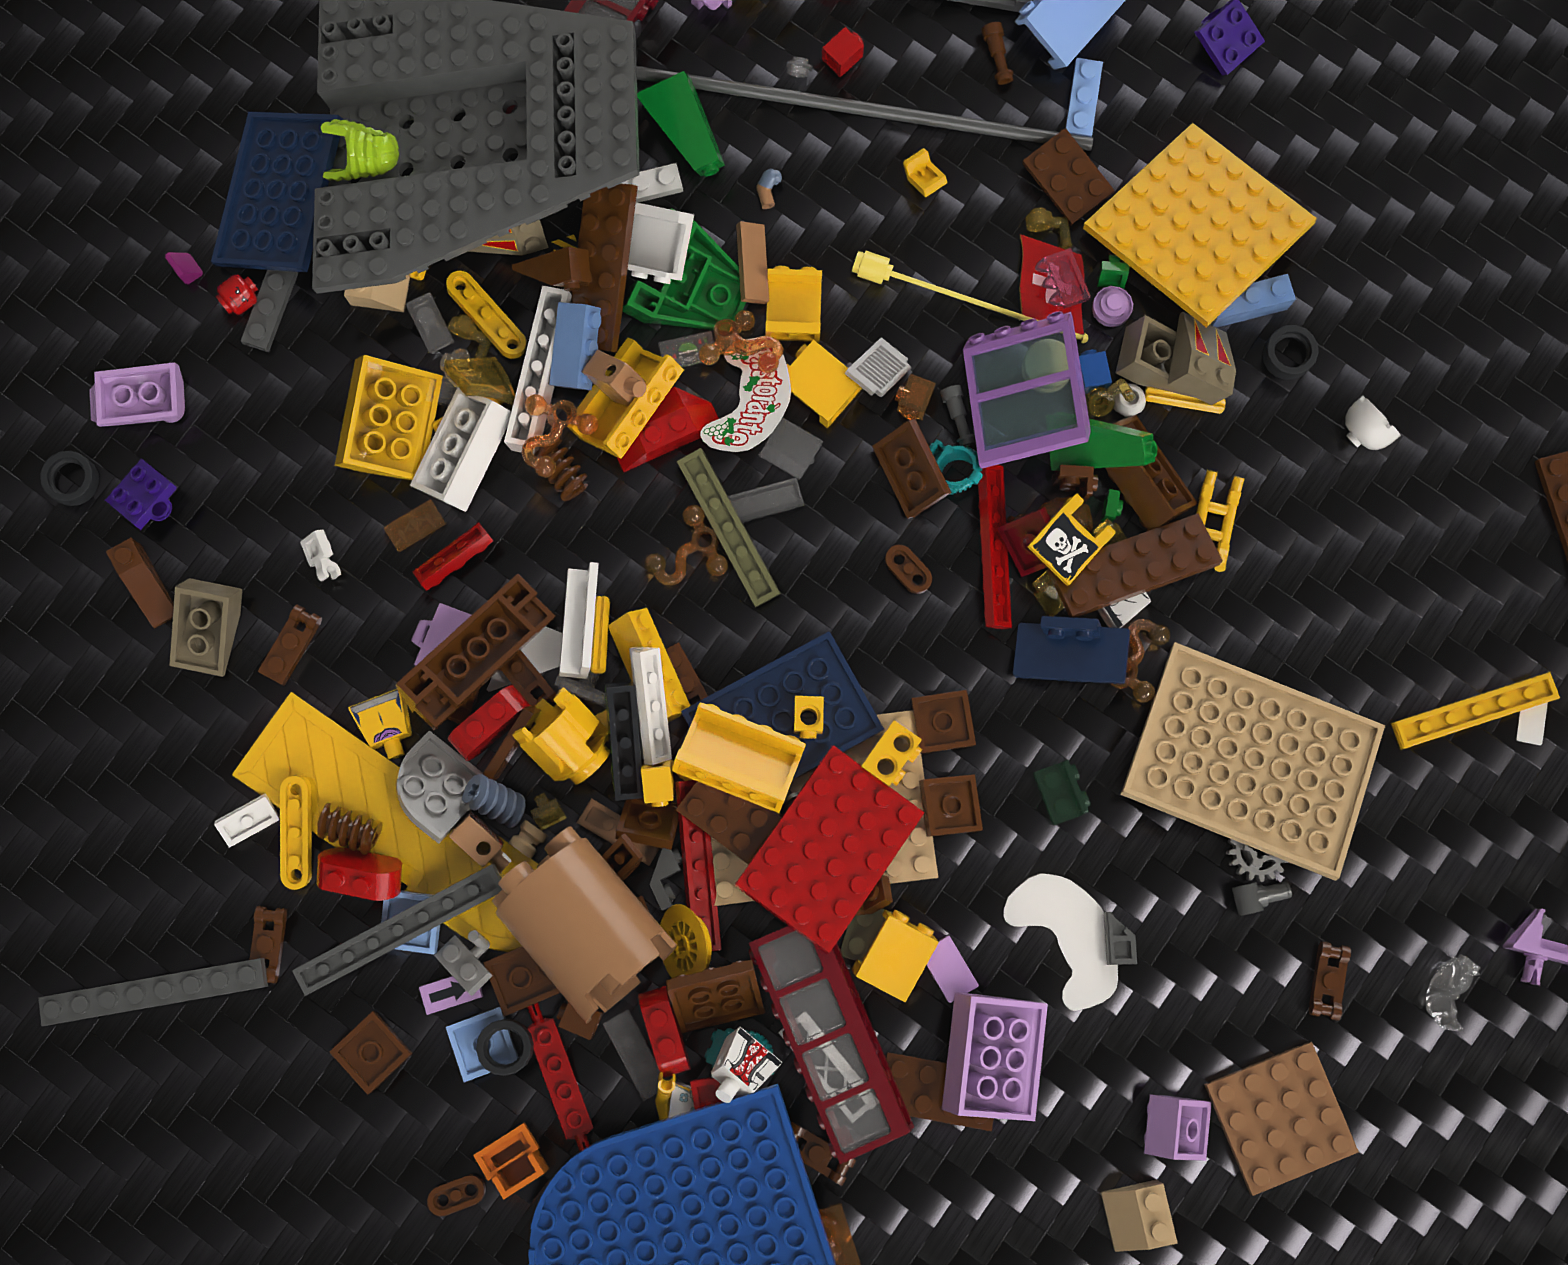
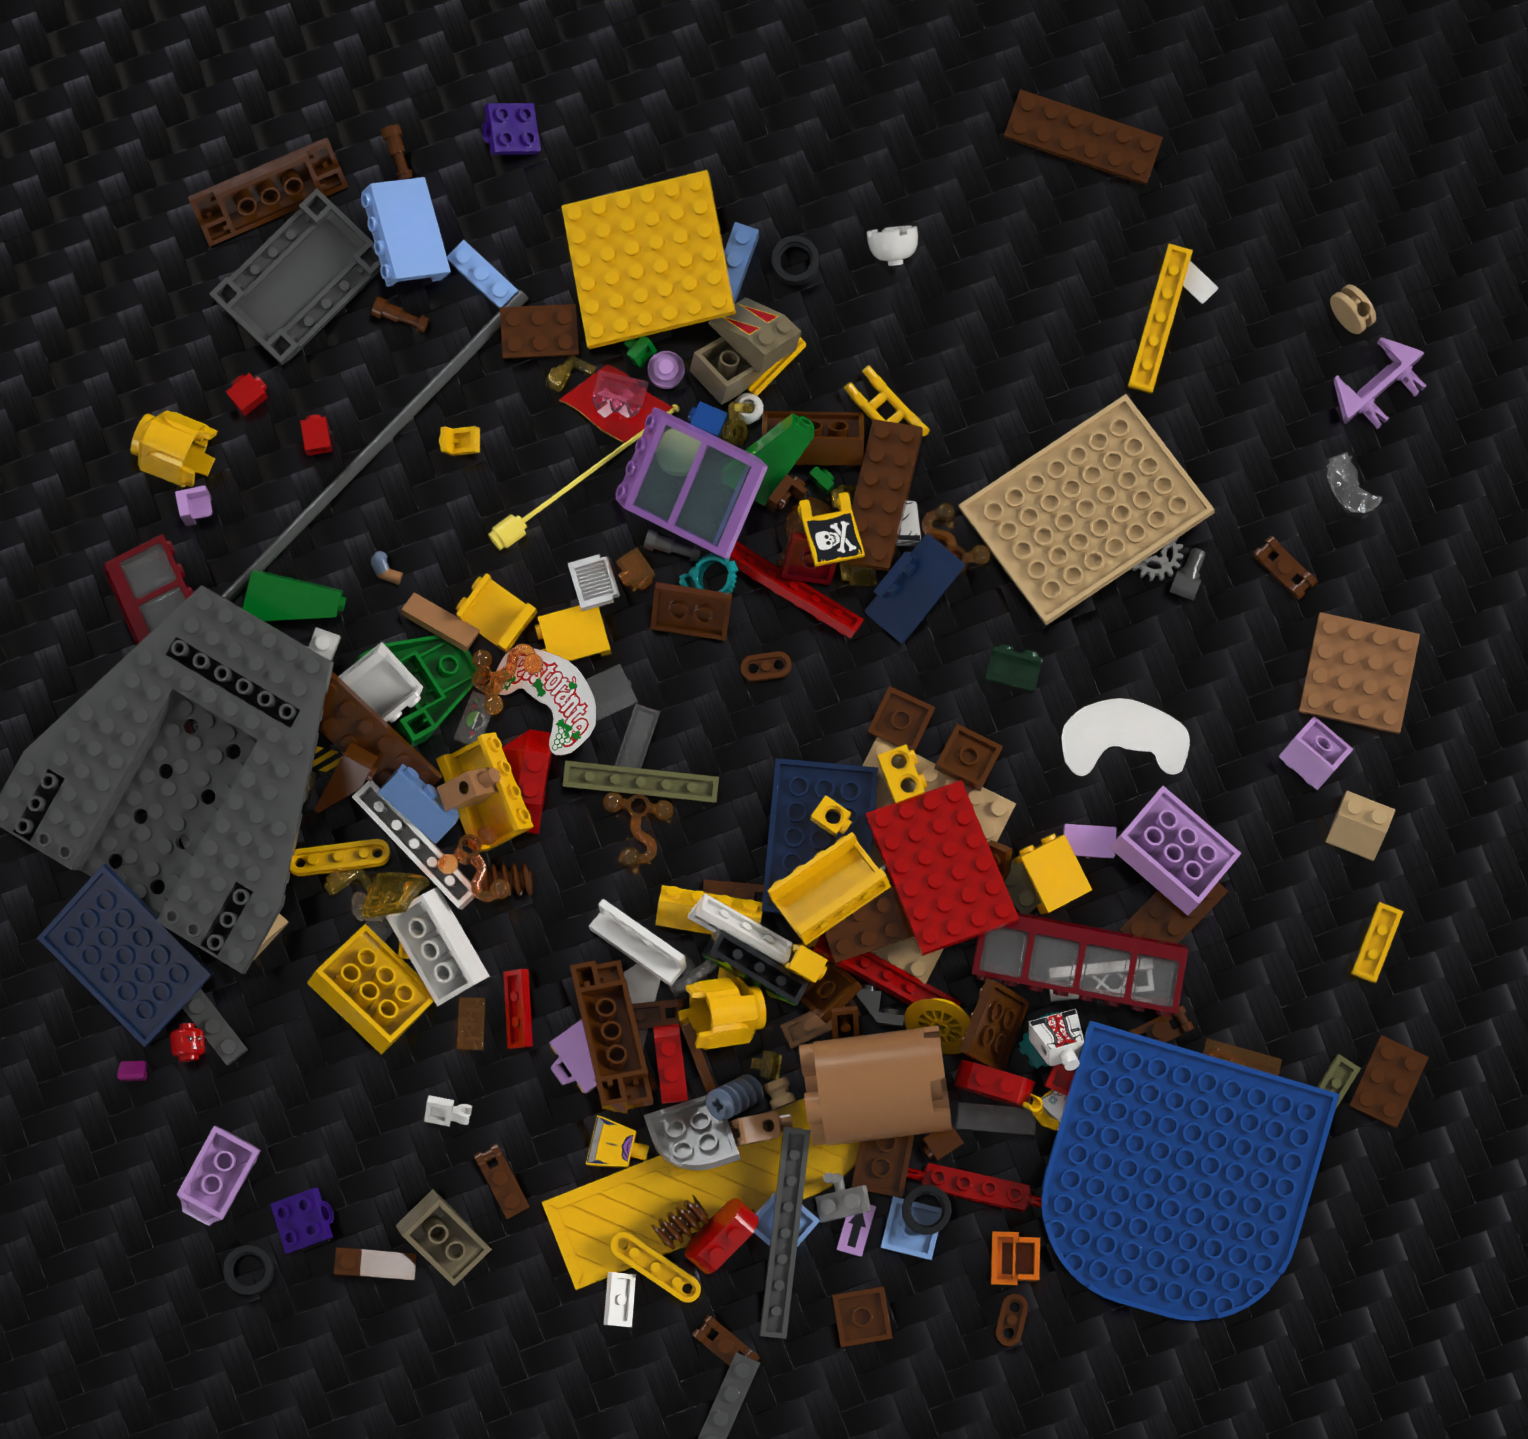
camera: 55 degrees left, 0 degrees up
lime hair [320,119,399,181] -> none
clear tile [406,292,454,353] -> none
yellow axle [590,596,610,674] -> none
clear plate [786,57,813,78] -> none
dark grey tile [1103,912,1137,965] -> none

